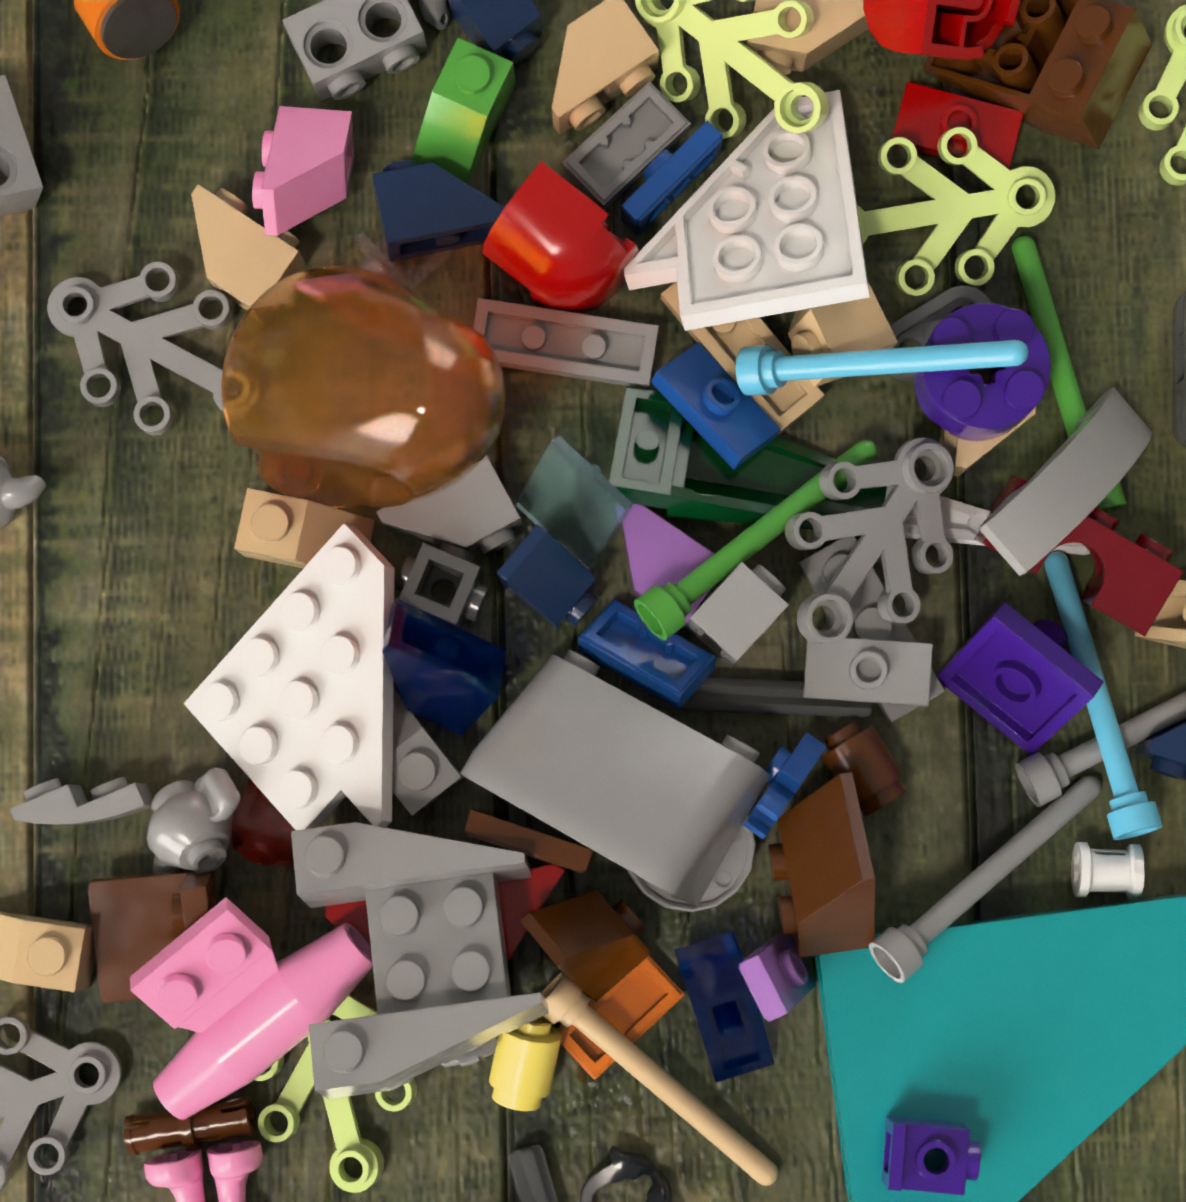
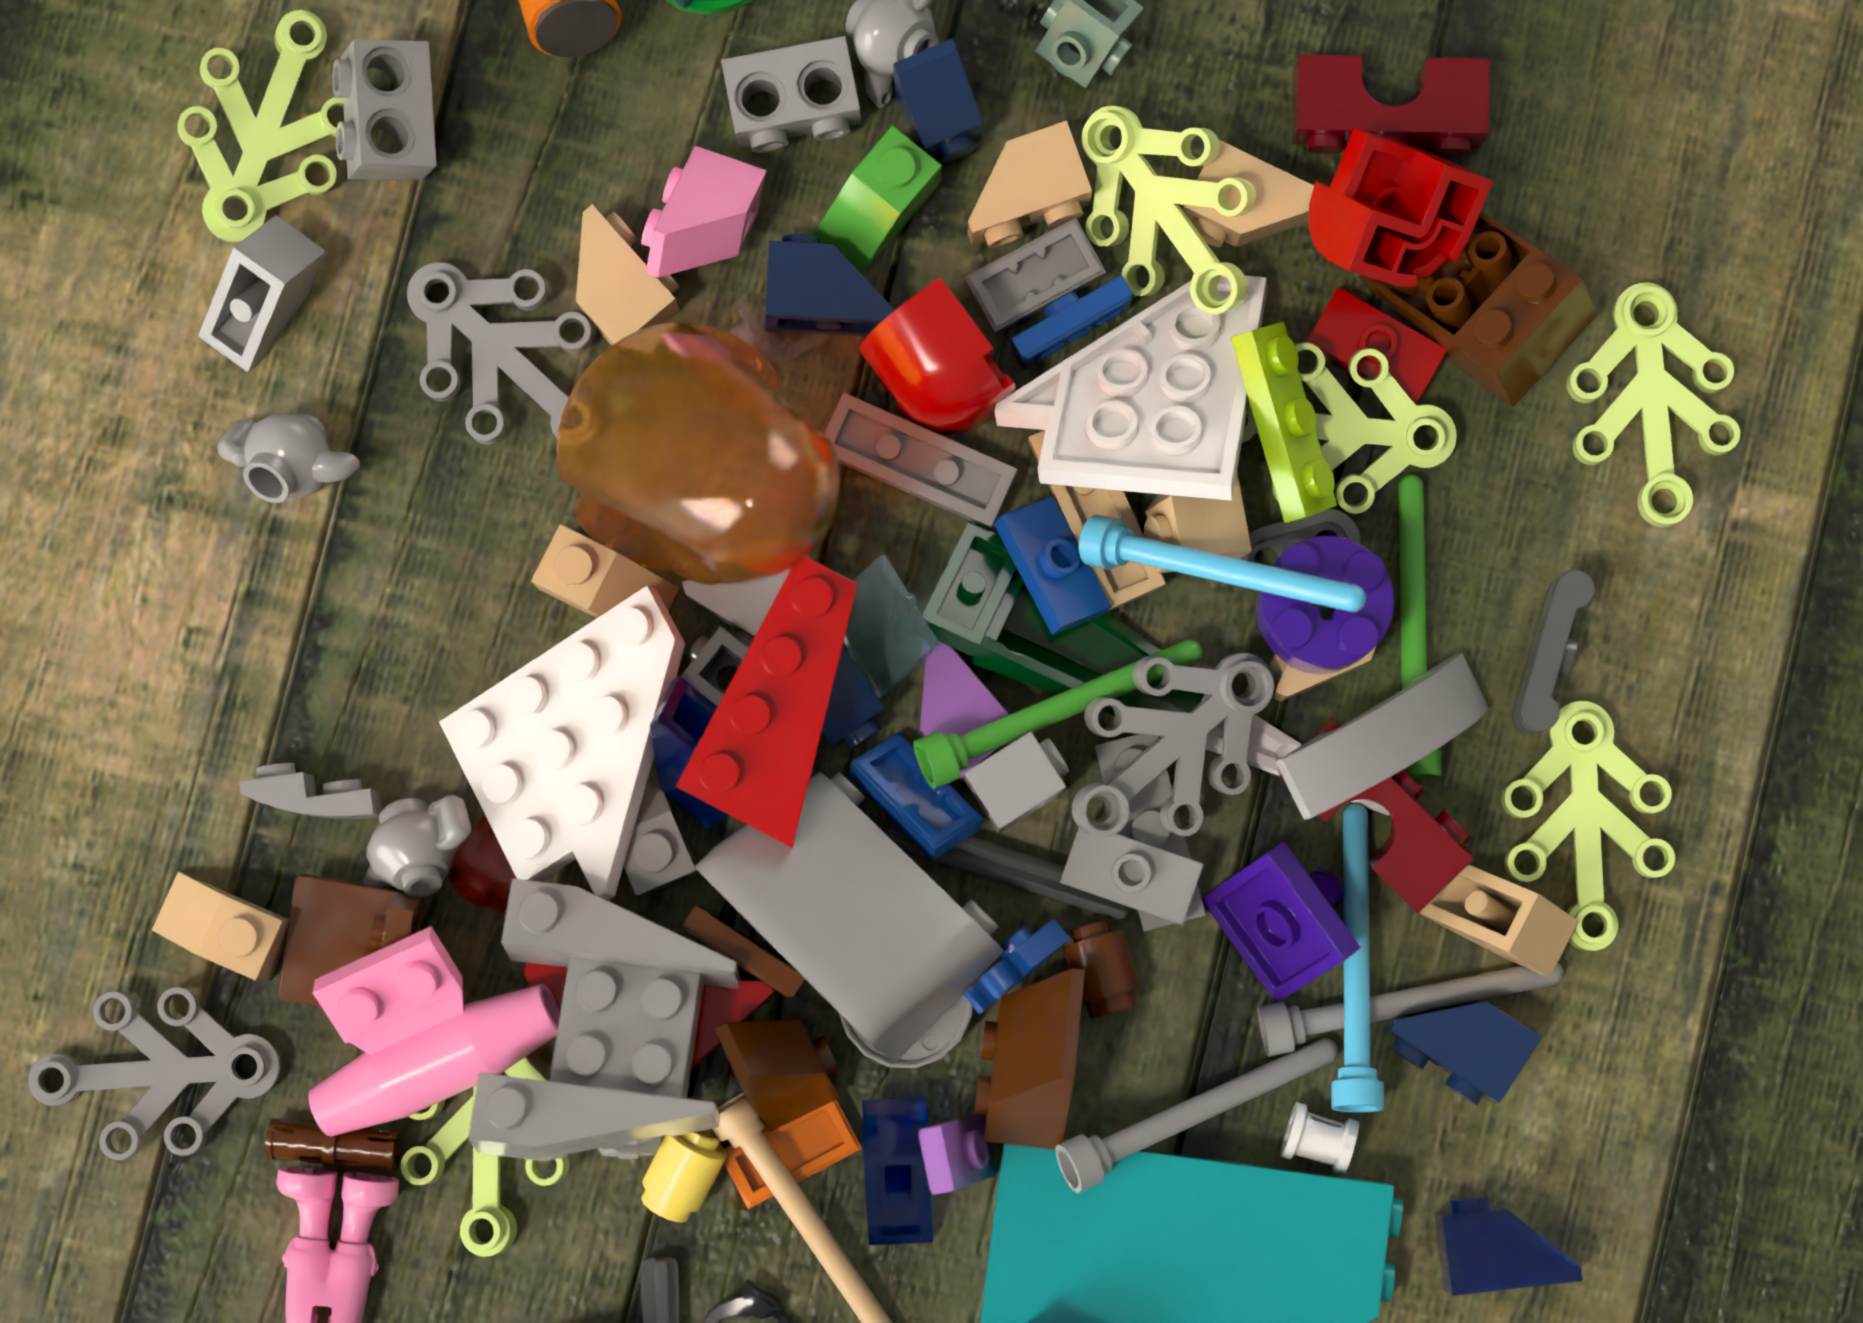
camera: 15 degrees right, 0 degrees up
none -> red wing [675,553,858,848]
none -> lime plate [1231,321,1337,523]

